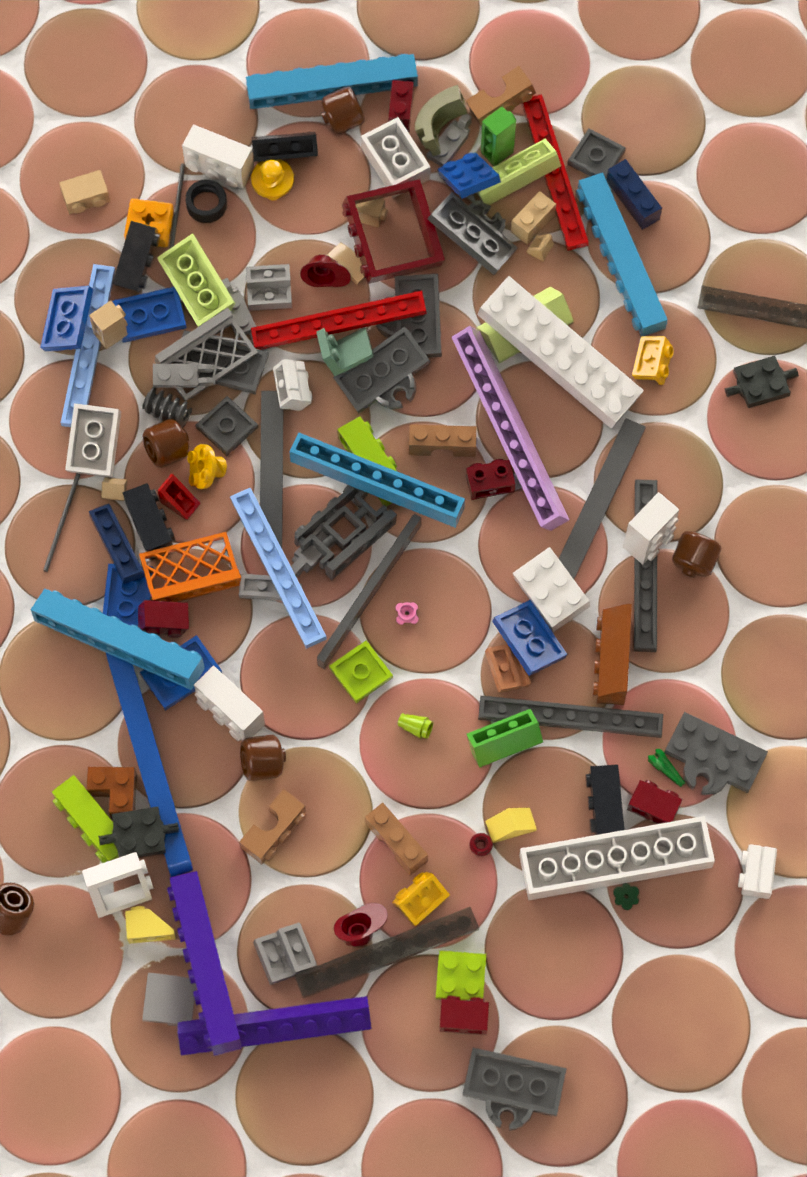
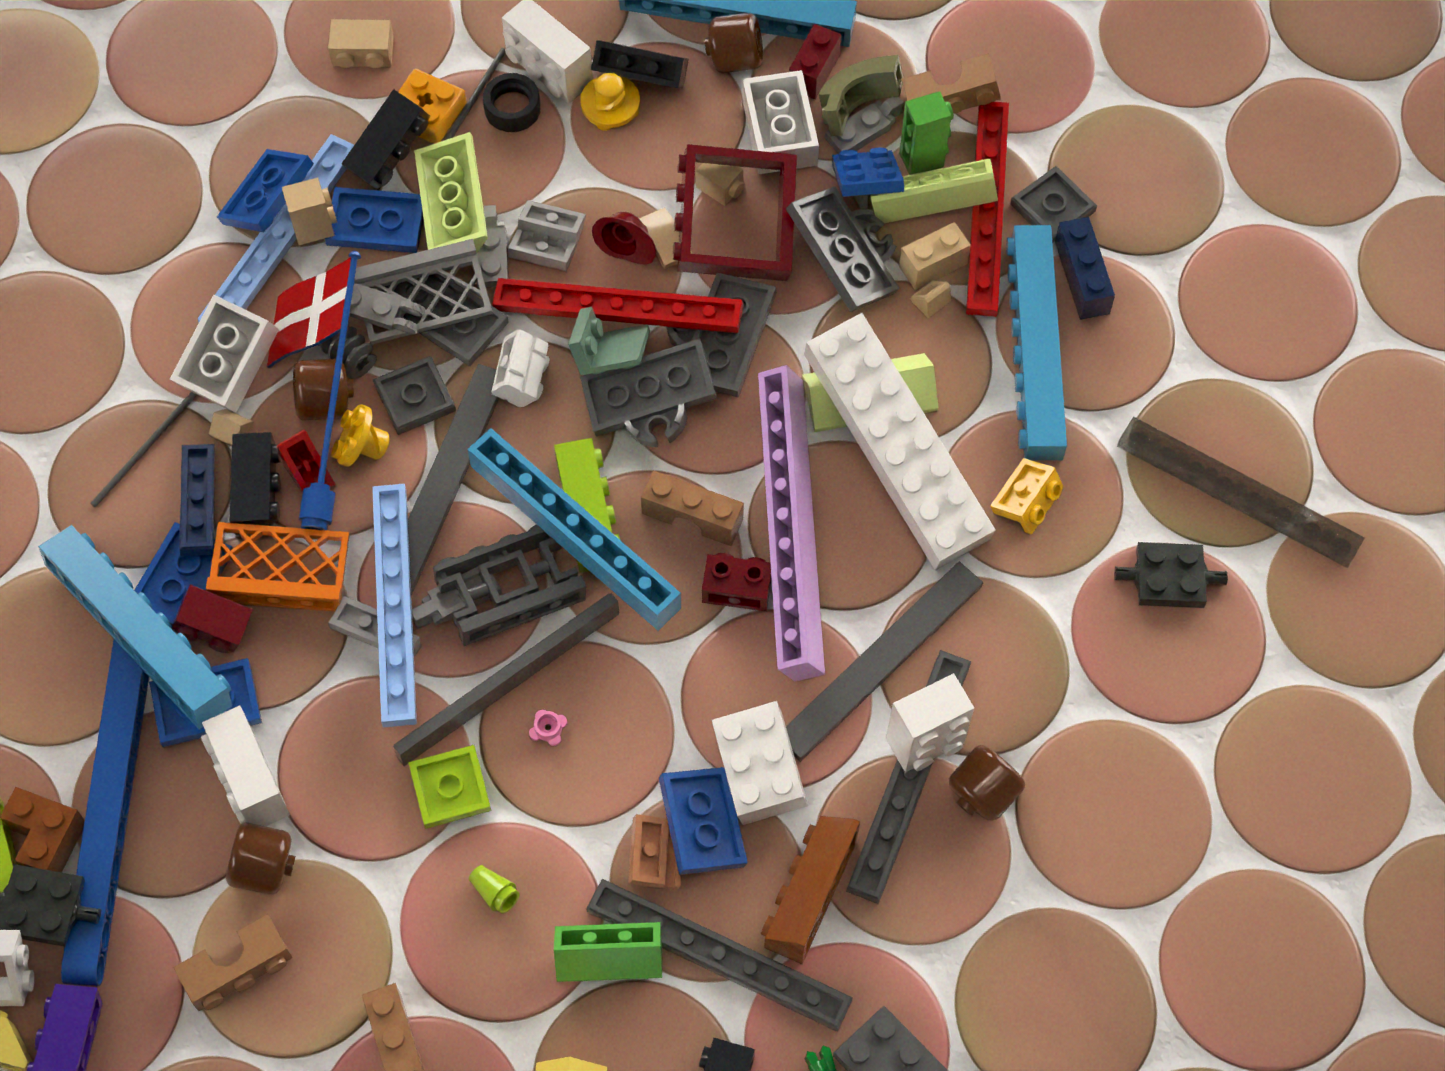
camera: 20 degrees right, 5 degrees down
none -> flag [267,251,361,530]

